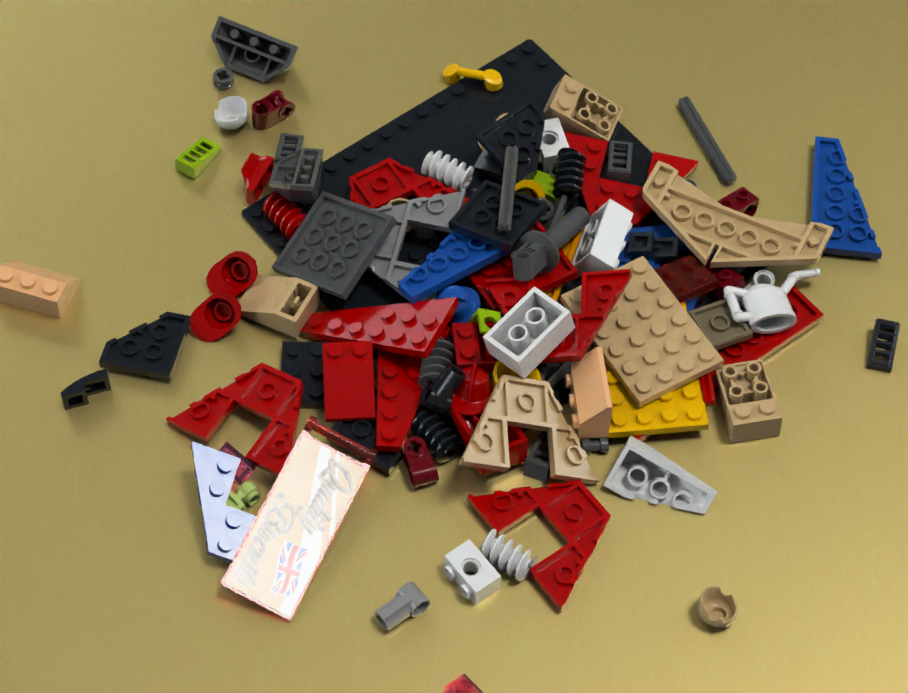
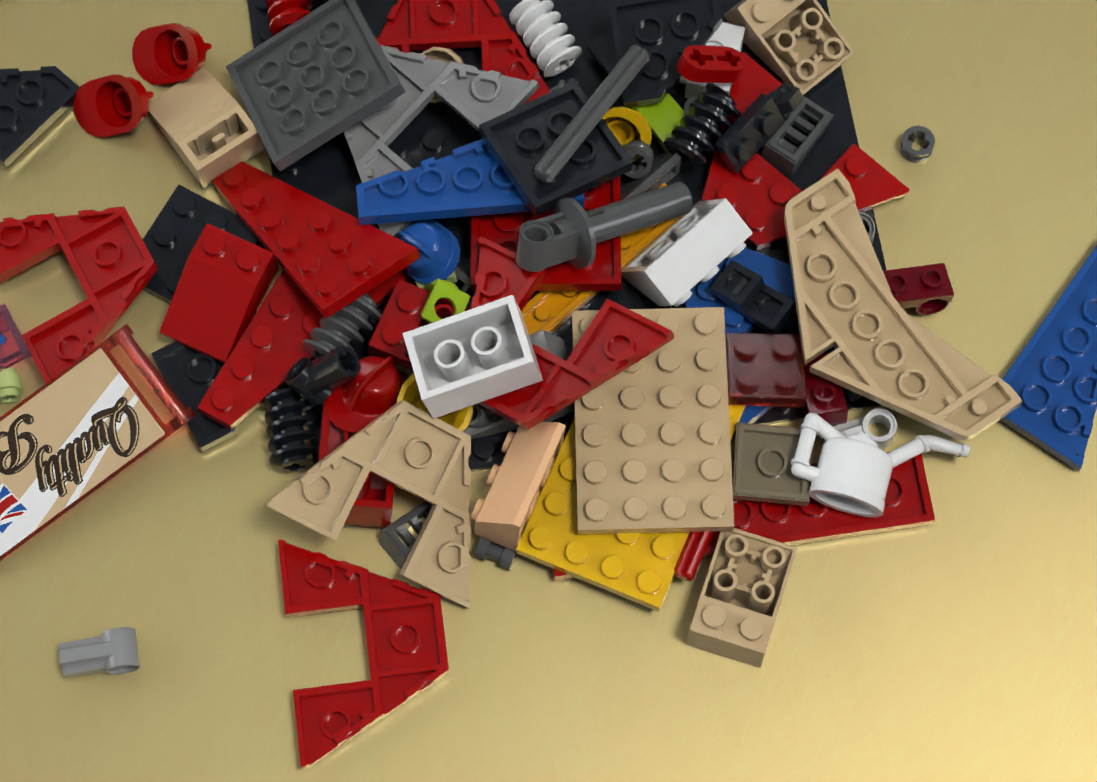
camera: 30 degrees right, 15 degrees up
dark red piece [403,436,439,488] -> none
white brick [443,539,501,605] -> none
white piece [481,529,538,582] -> none
white wedge [603,435,717,514] -> none
dark grey axle [678,96,737,185] -> none
black slope [867,318,900,372] -> none
none -> red beam [676,45,746,83]
none -> black hinge [715,82,804,173]
none -> dark grey bush [900,126,935,163]

